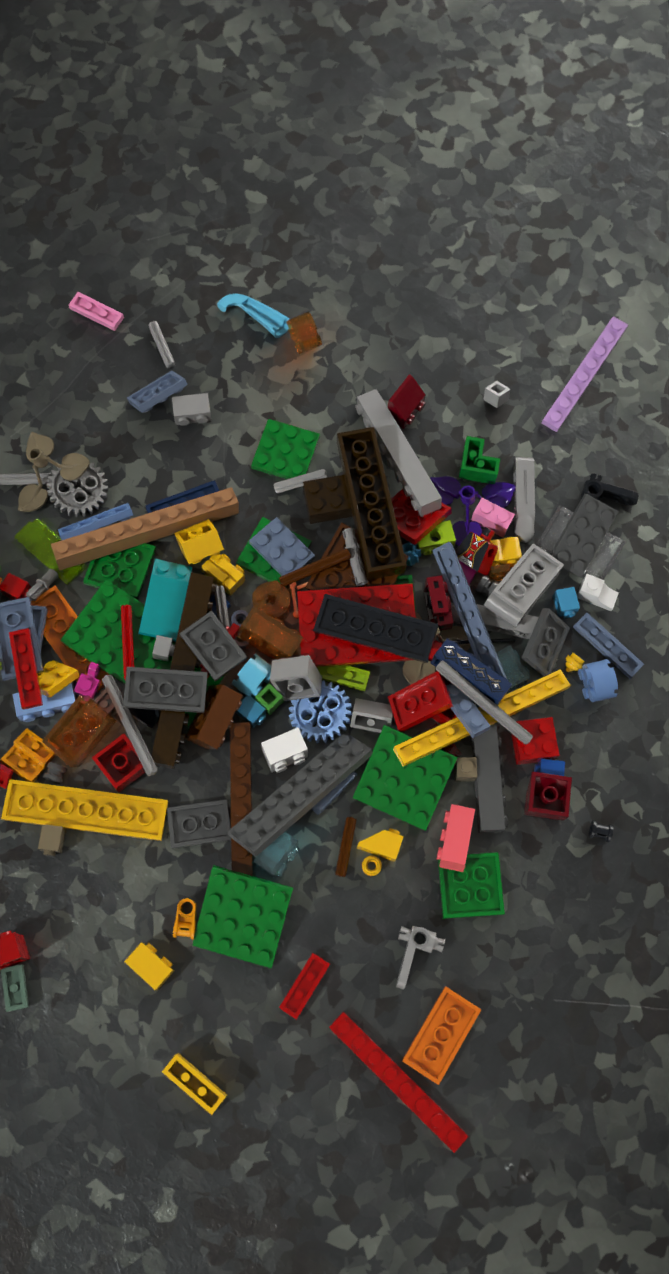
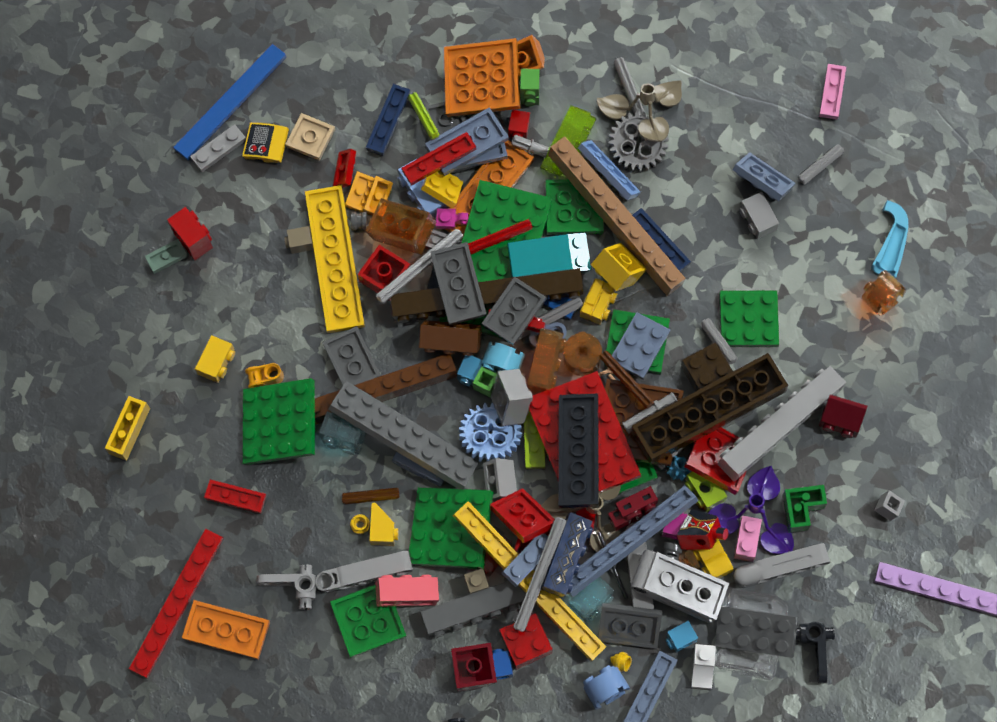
camera: 80 degrees right, 0 degrees up
light grey plate [152,635,175,662] -> none
white brick [261,728,308,773] -> none
none -> light grey piece [315,551,413,592]

